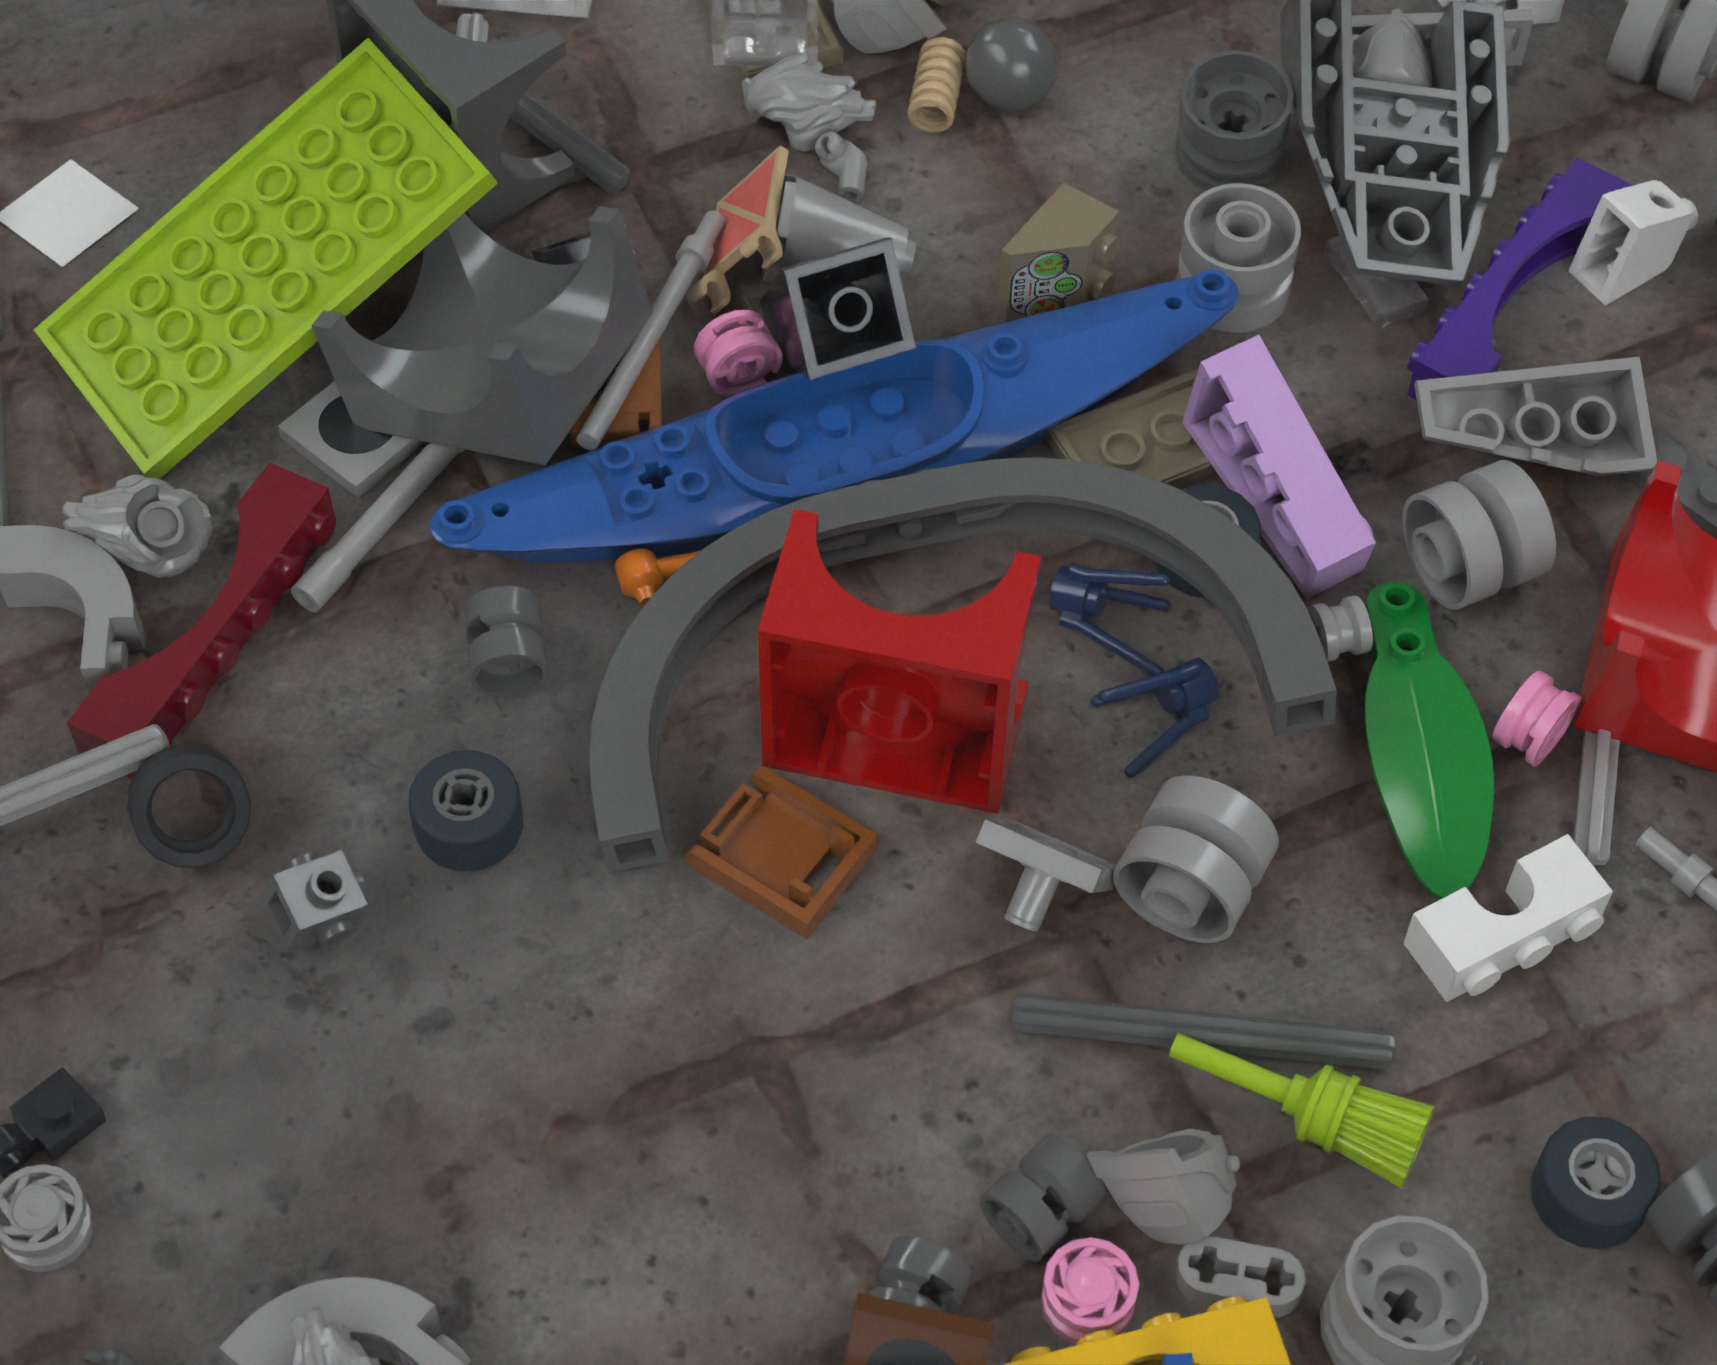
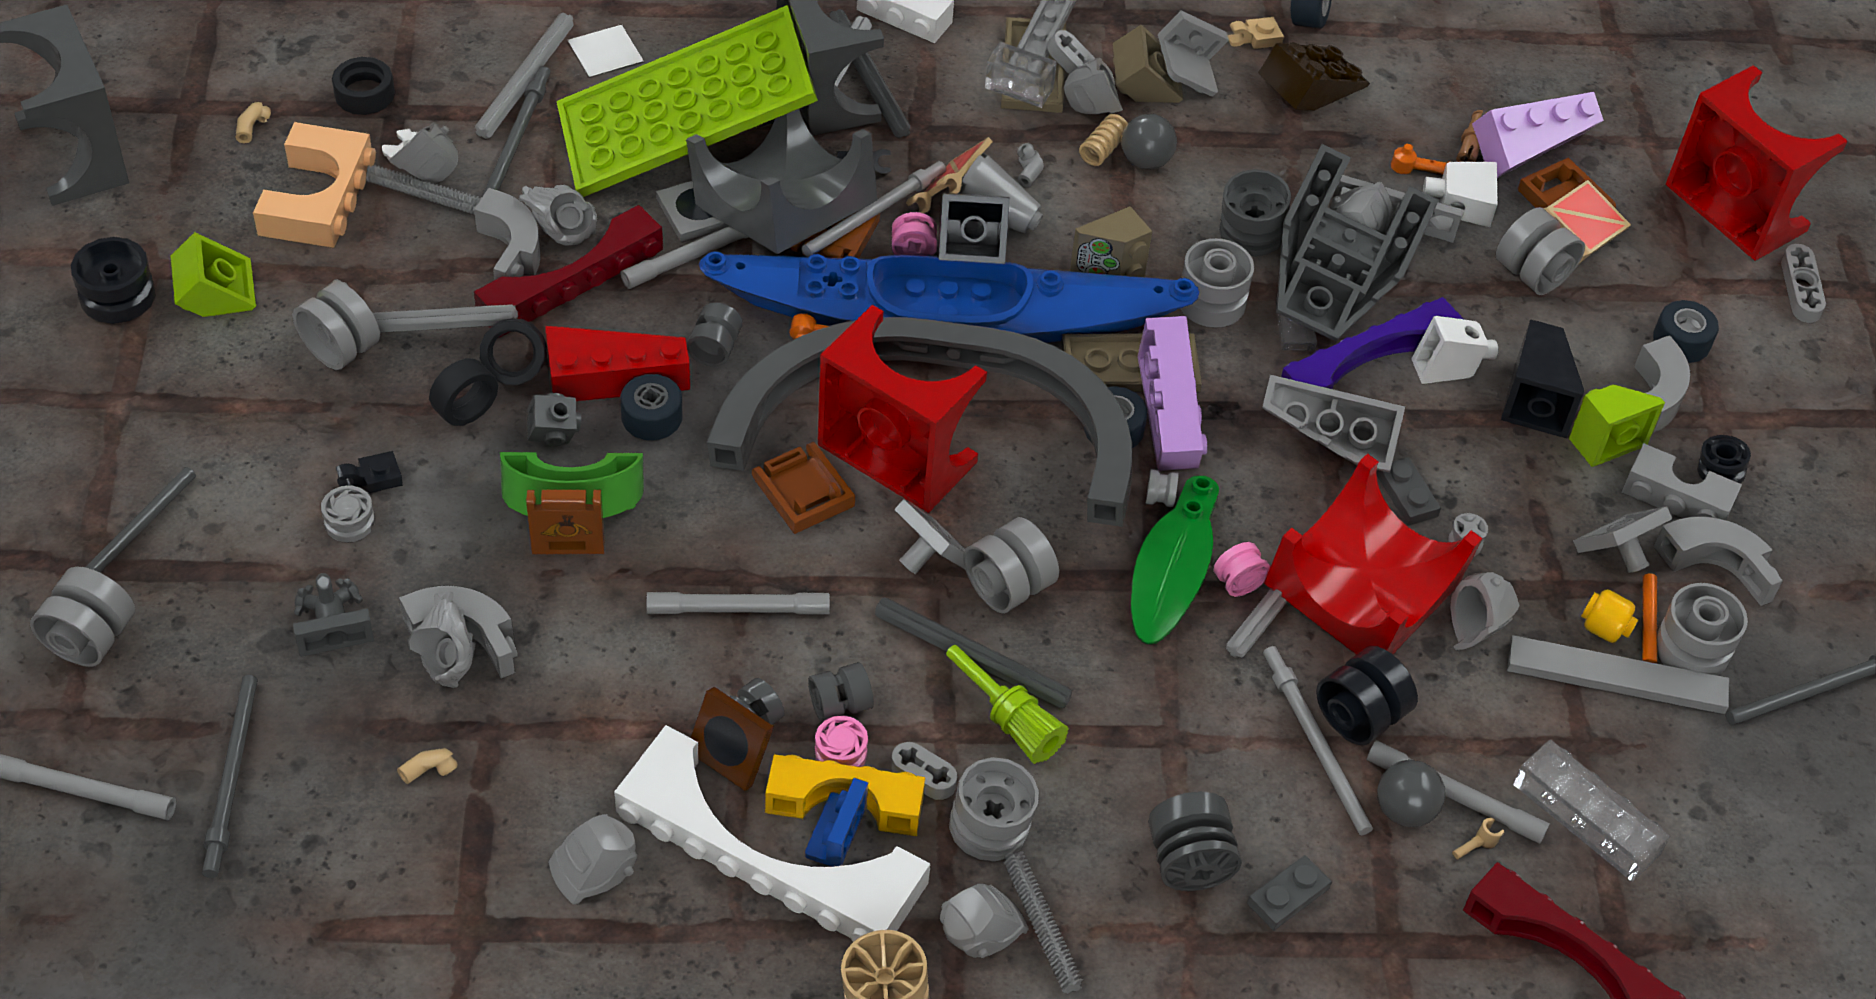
camera: 20 degrees right, 5 degrees down
light grey hair [742,51,877,152] -> none
dark blue plant [1049,563,1170,675] -> none
light grey helmet [1086,1129,1240,1245] -> none
dark blue plant [1090,658,1219,777] -> none
light grey wheel [1402,460,1556,610] -> none
white arch [1403,834,1613,1002] -> none
black wheel [1531,1116,1661,1249] -> none
none -> black tyre [429,358,499,426]
none -> bright green brick [500,452,644,518]
none -> dark orange container [526,490,605,554]
none -> red wedge [545,326,690,401]
none -> light grey piece [647,592,830,615]

